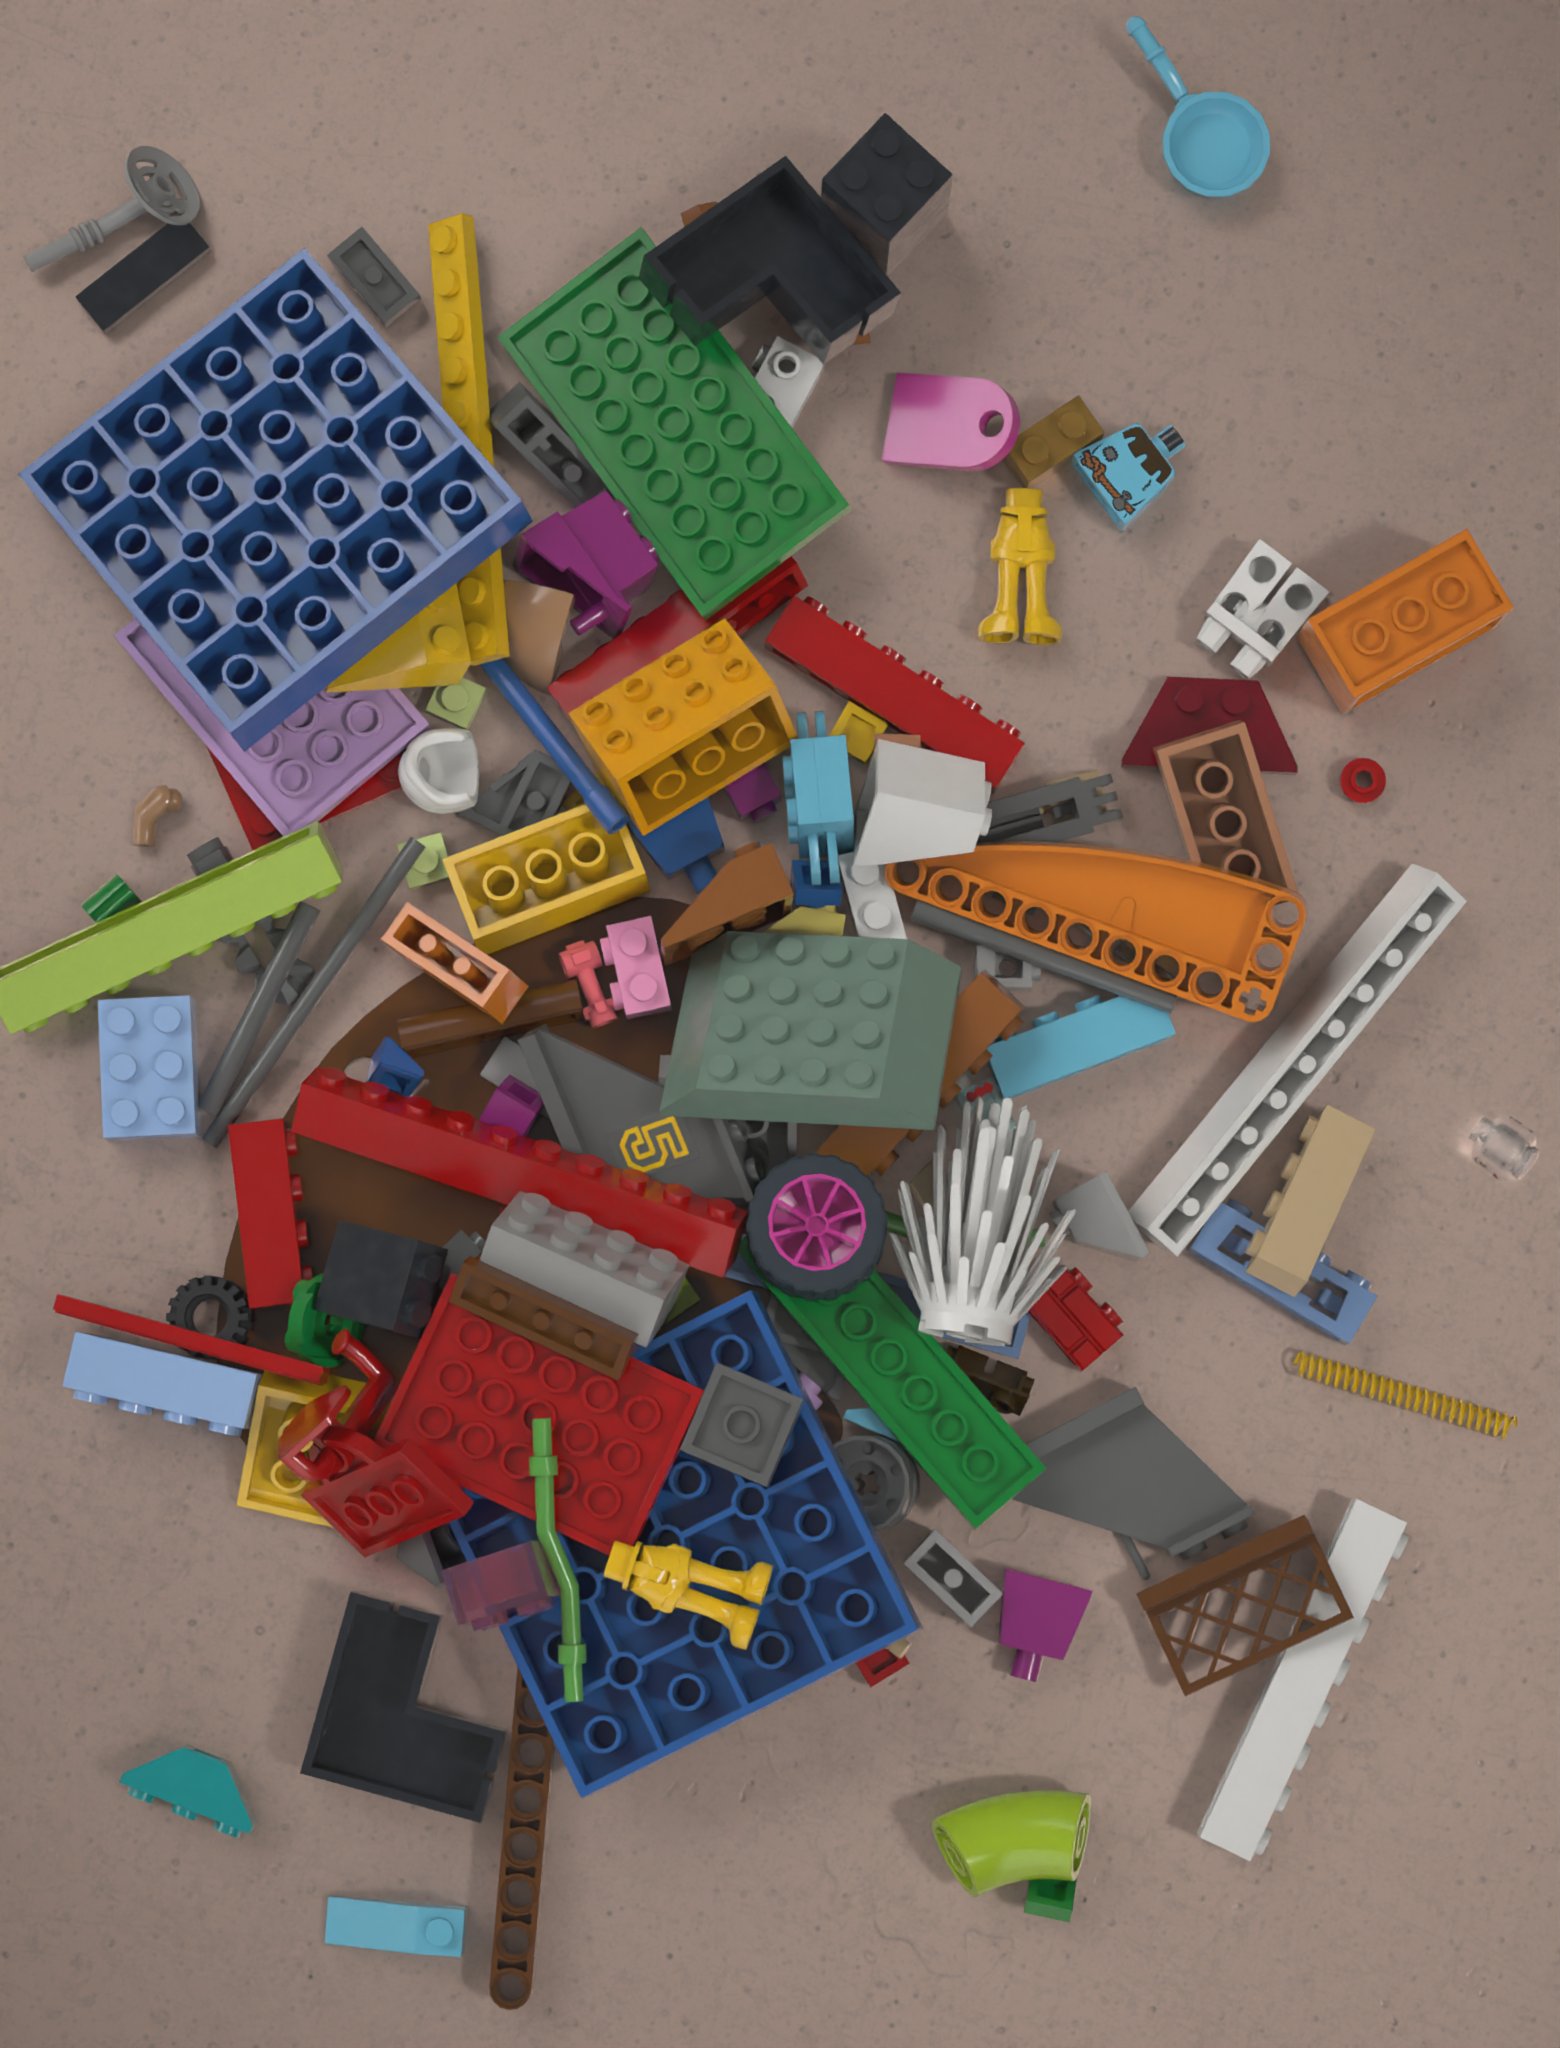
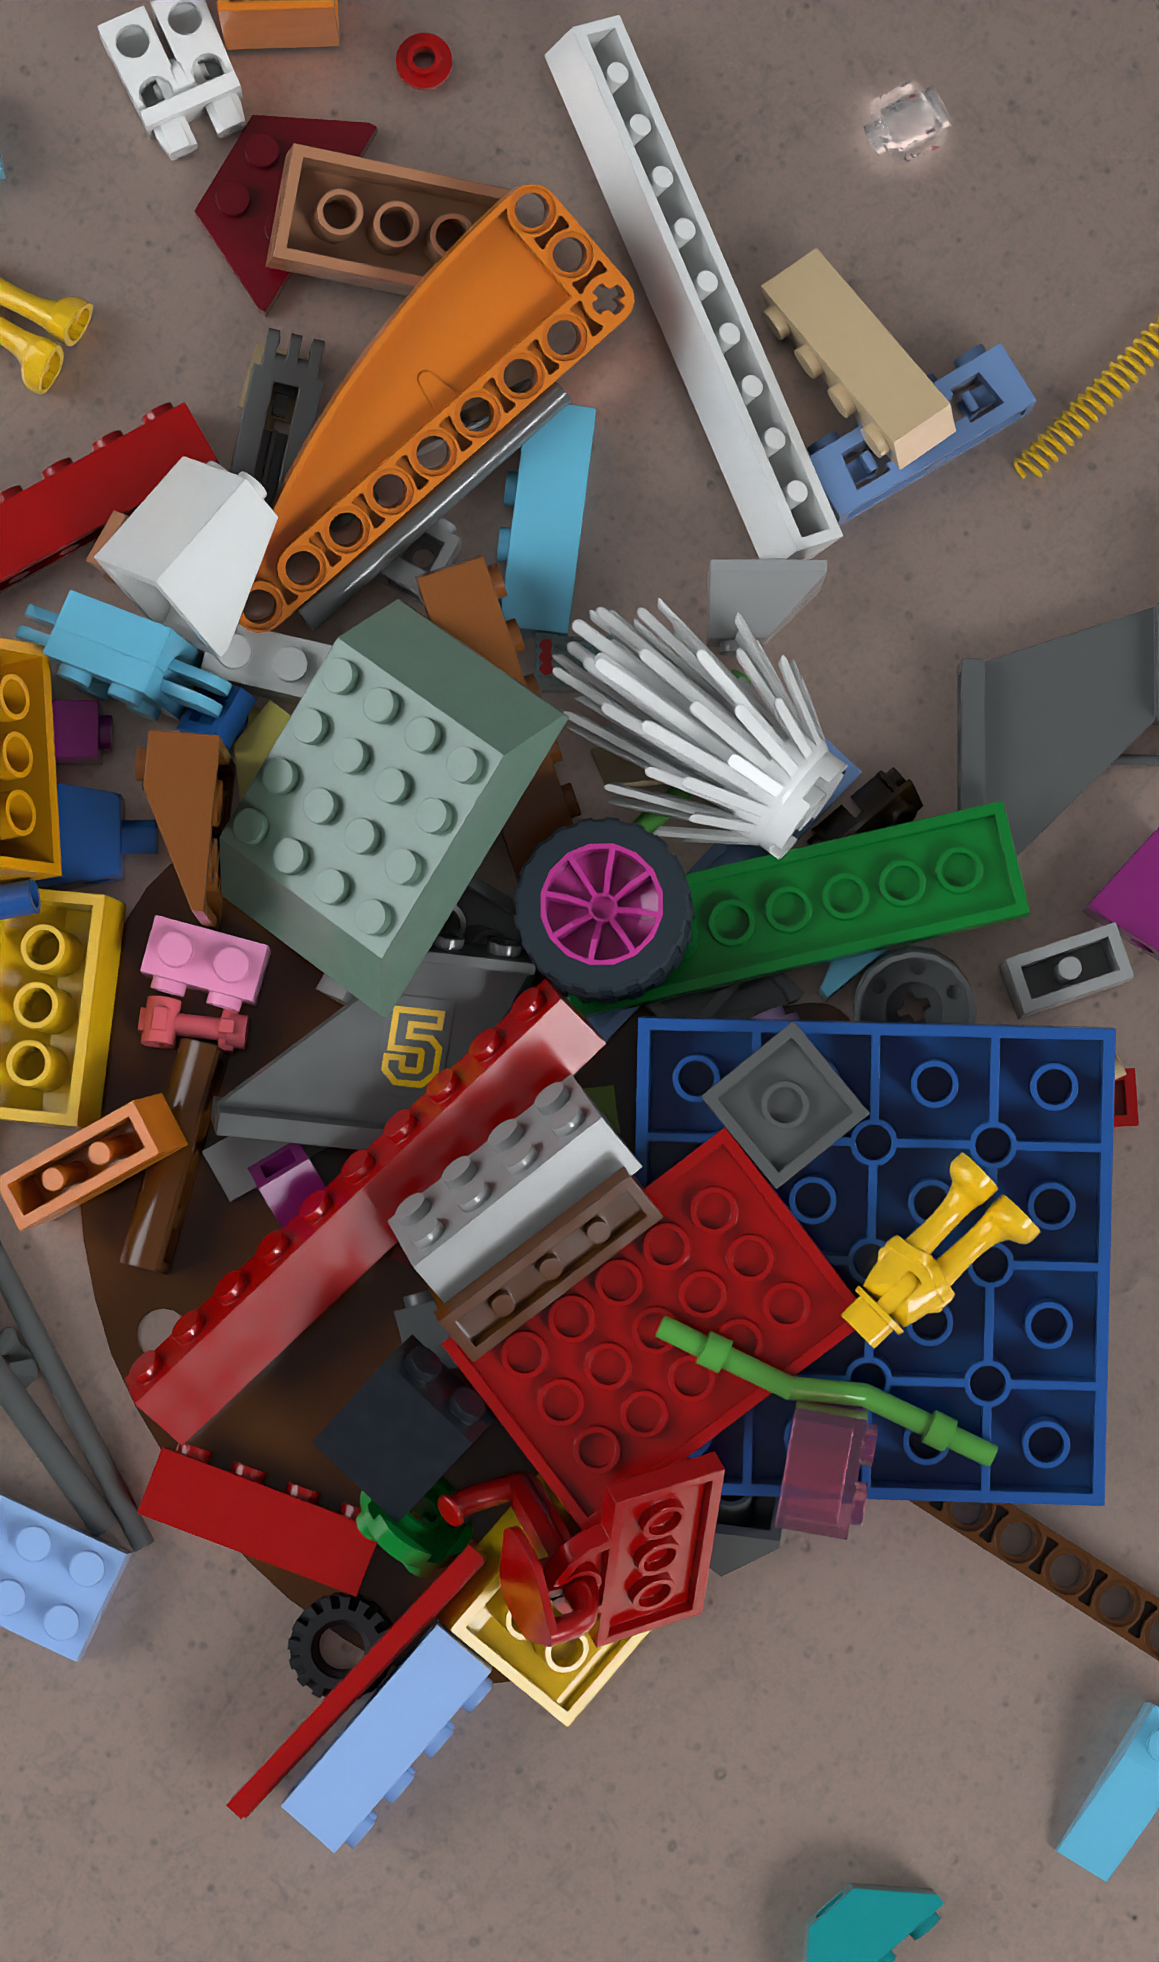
camera: 65 degrees left, 0 degrees up
black piece [300,1591,508,1823] -> none
blue slope [366,1036,425,1097] -> none
yellow plate [829,701,889,765] -> none
red brick [1028,1265,1124,1372] -> none

